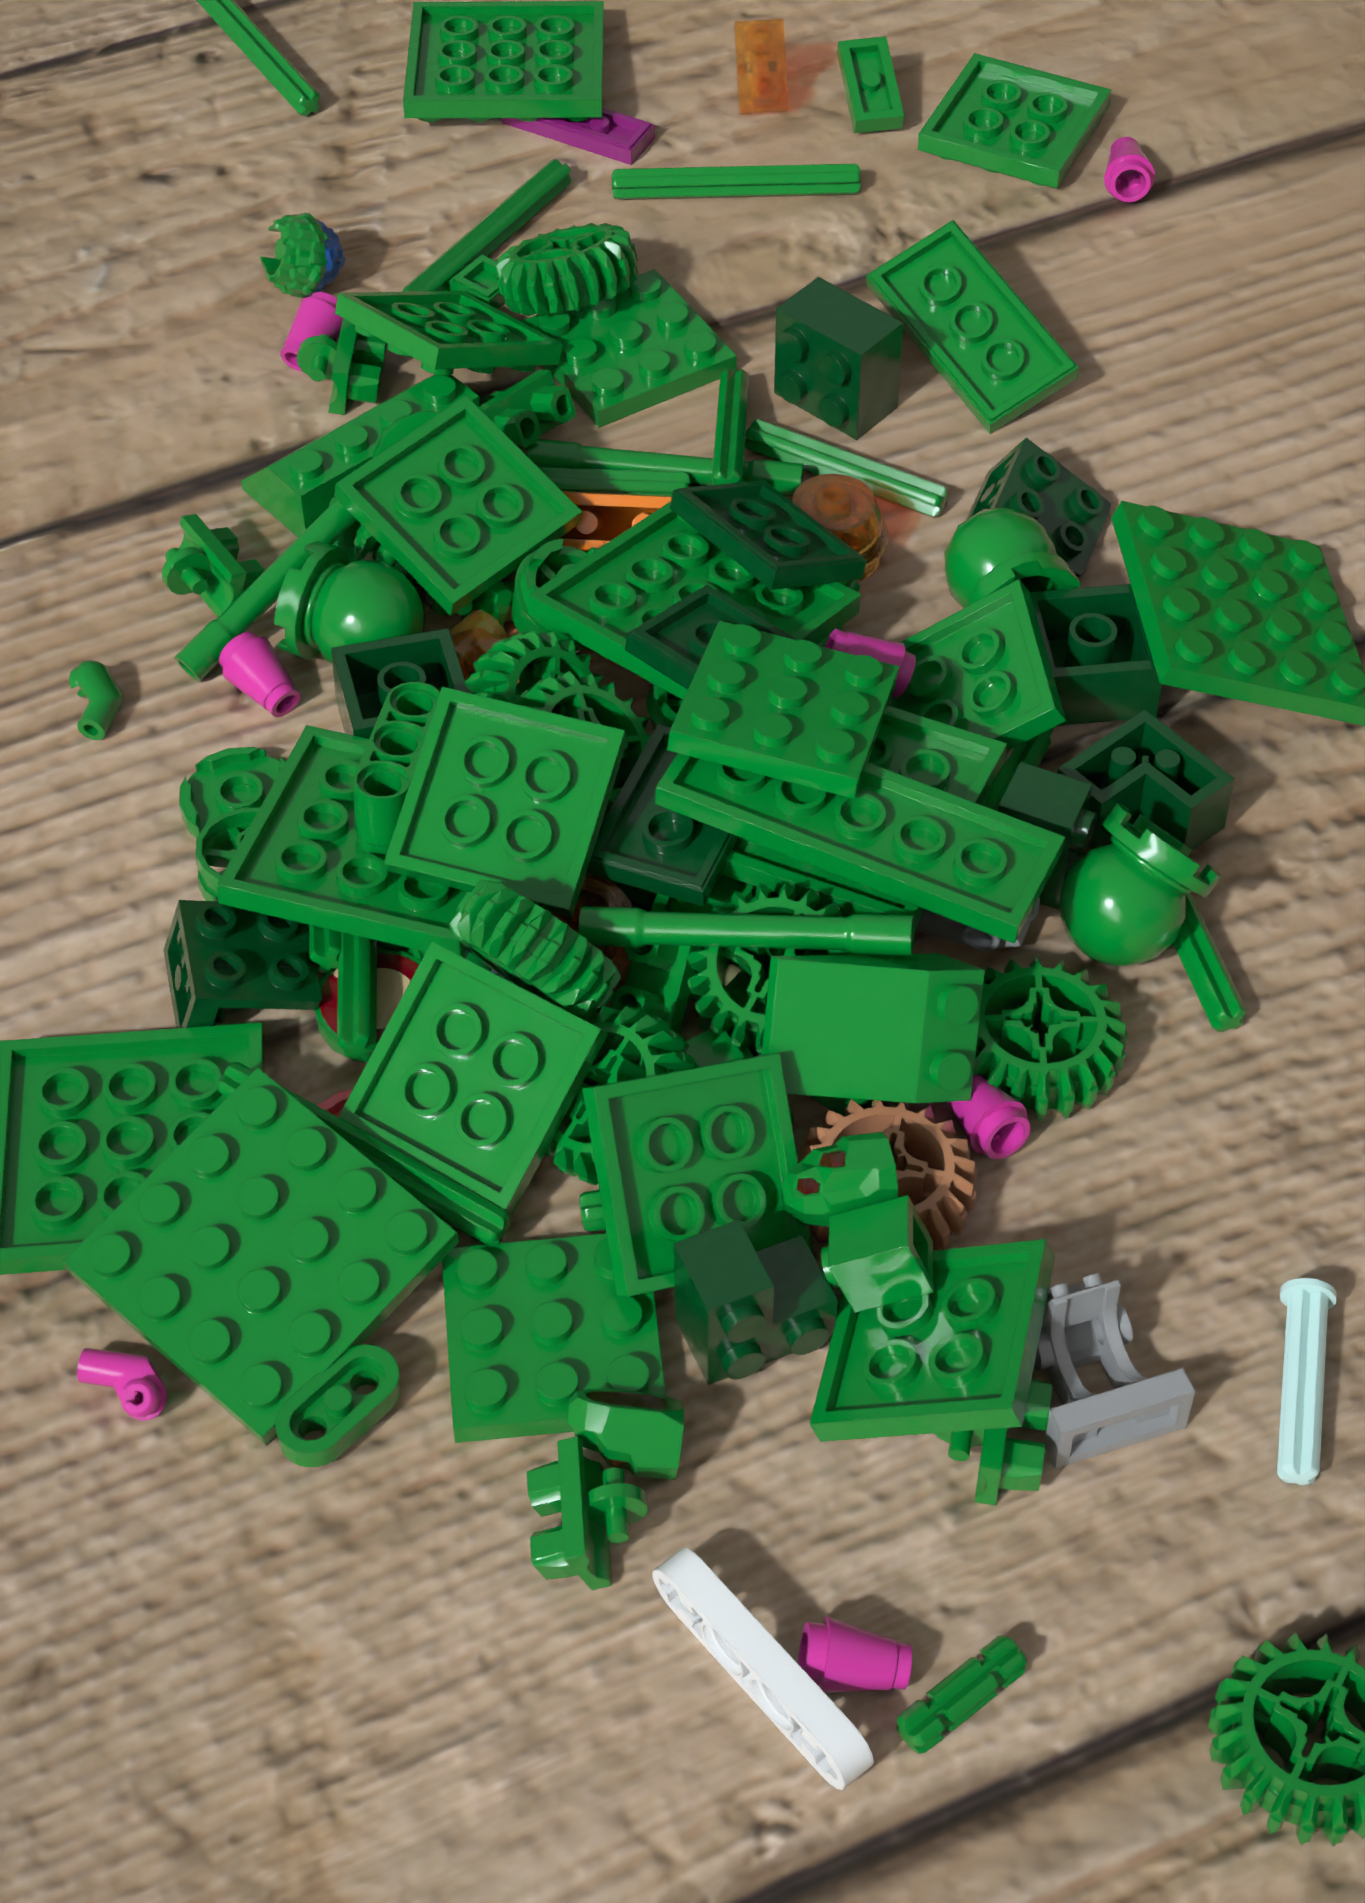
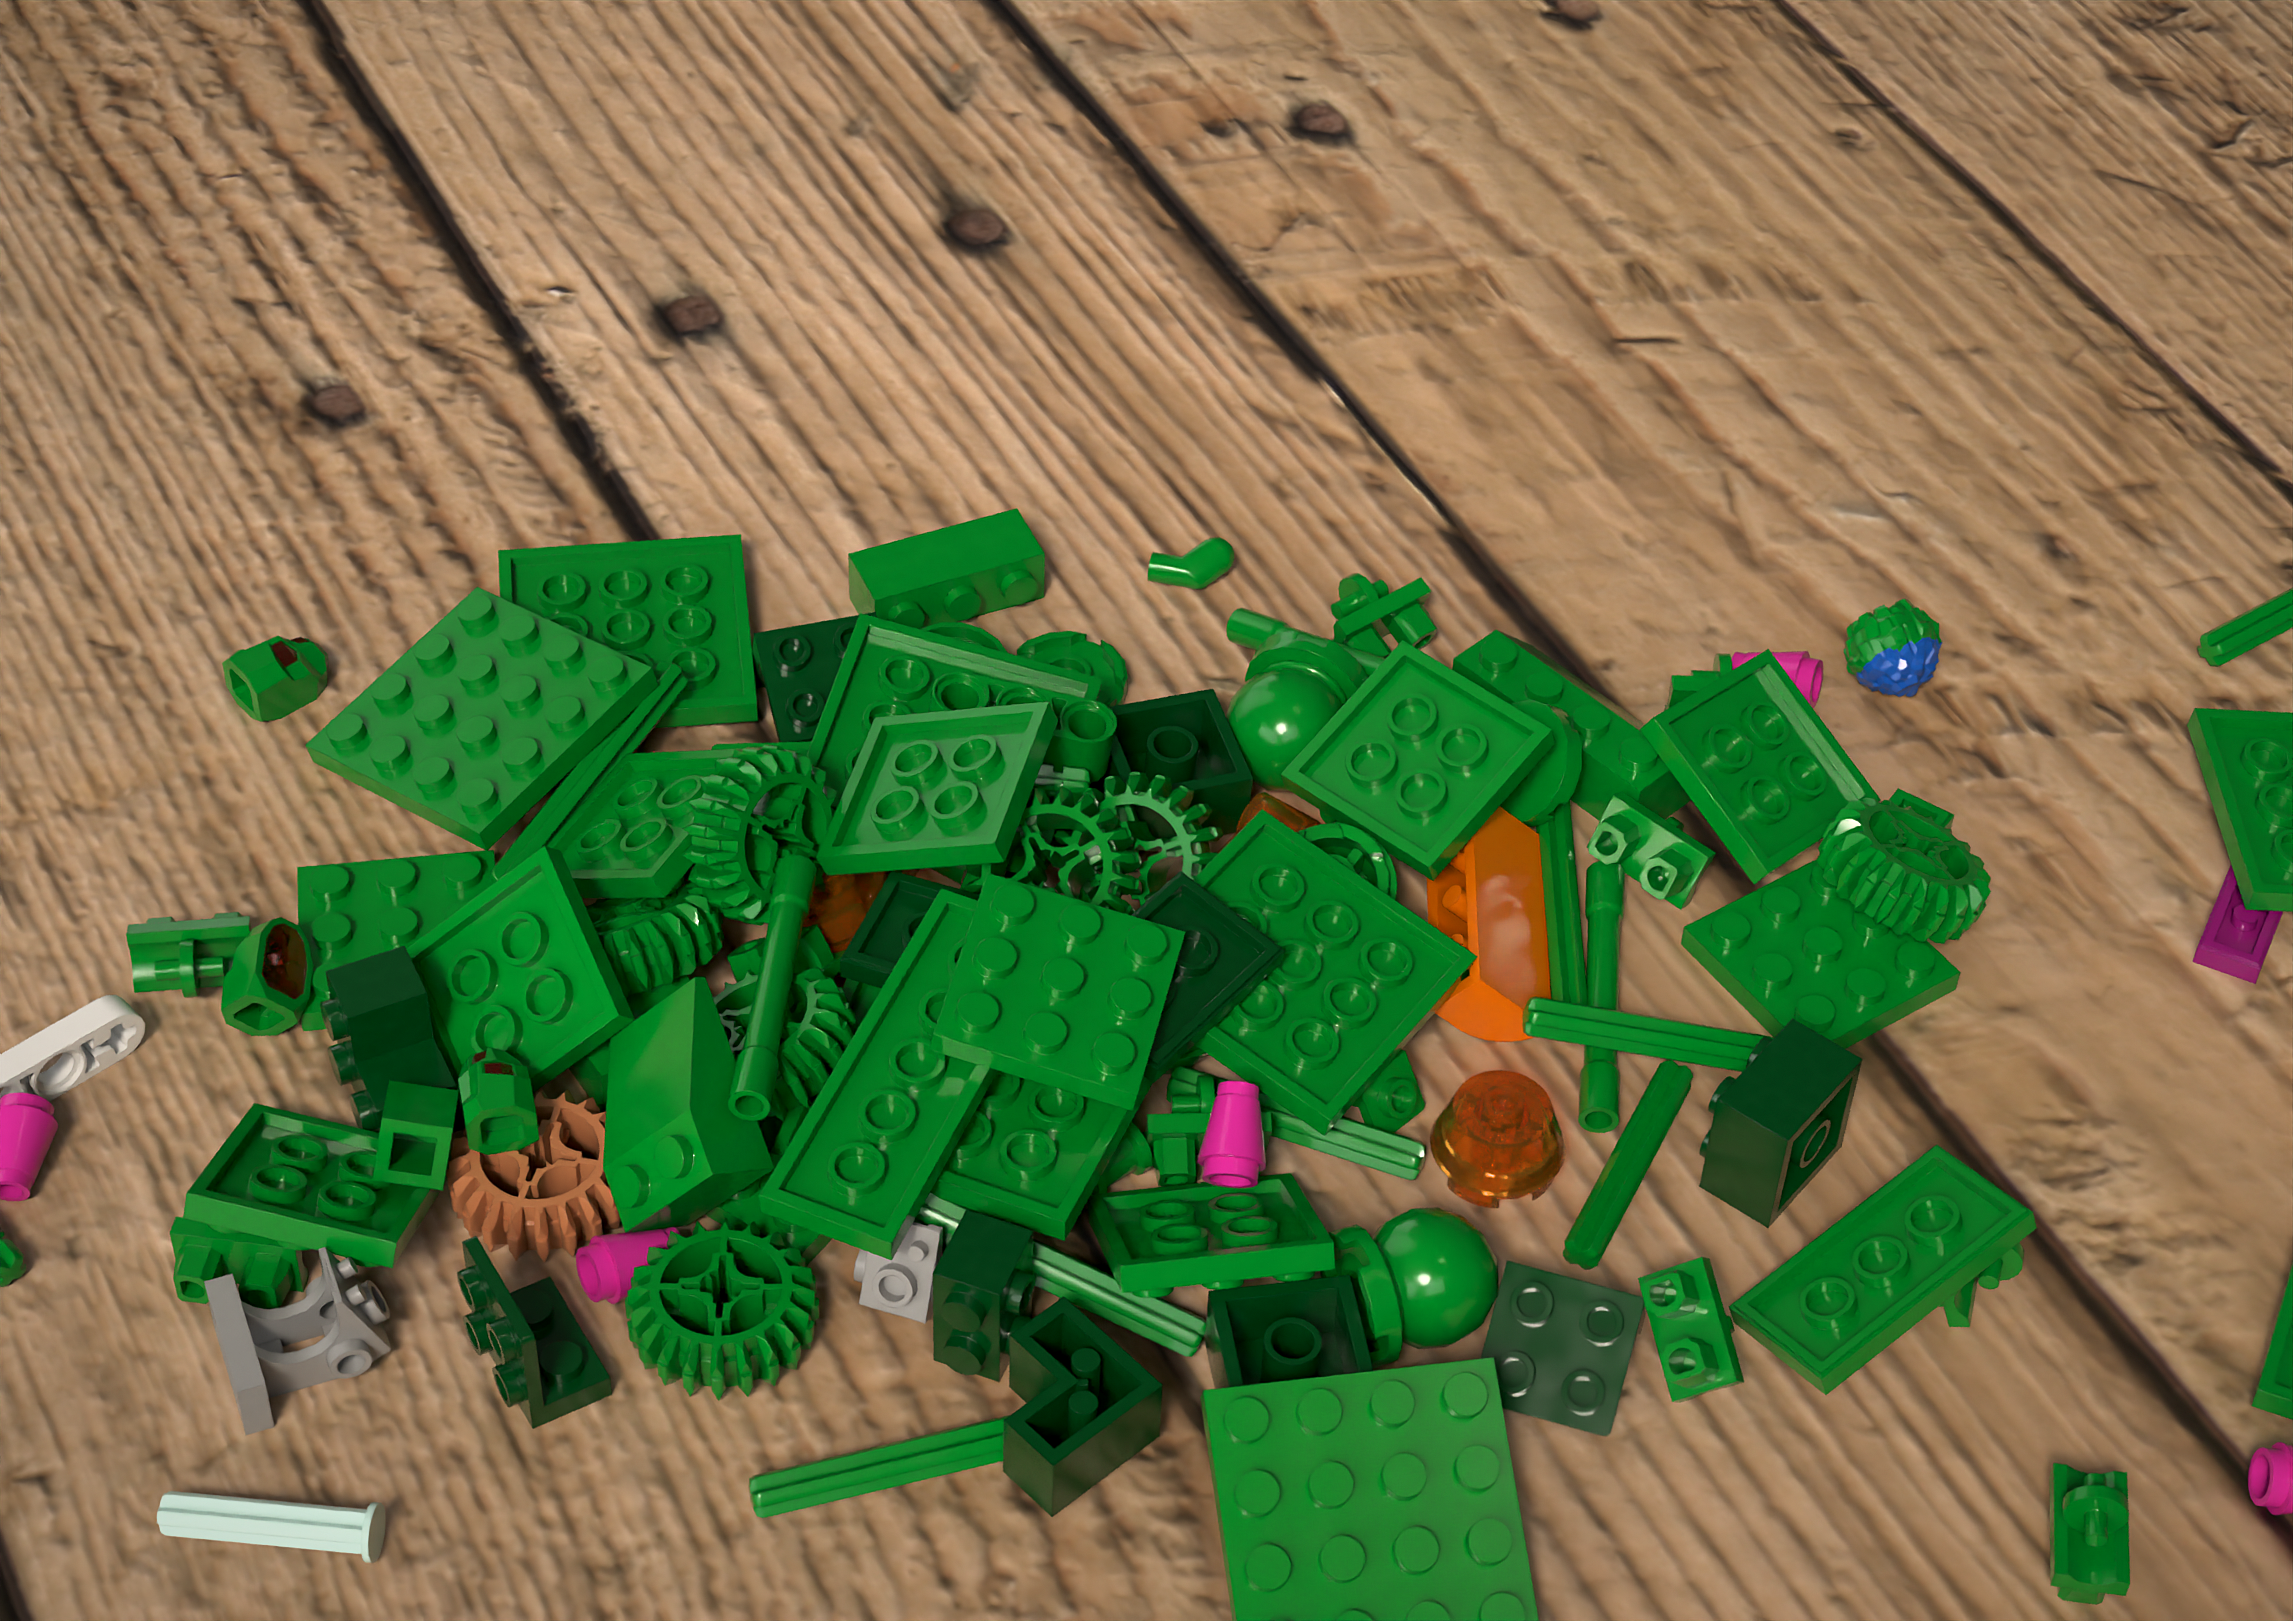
camera: 85 degrees right, 5 degrees down
dark pink arm [77,1348,167,1421] -> none
dark pink cone [219,632,301,717] -> none
green plate [275,1344,401,1467] -> none
green axle [402,159,571,292] -> none
green axle [611,163,861,200] -> none
dark green tile [669,480,867,590] -> none
green tile [1060,803,1223,966] -> none
none -> green rock [222,636,329,722]
none -> dark green bracket [457,1236,612,1429]
none -> green brick [848,508,1045,629]
none -> green hips [1638,1257,1745,1403]
none -> green hips [2049,1463,2130,1605]

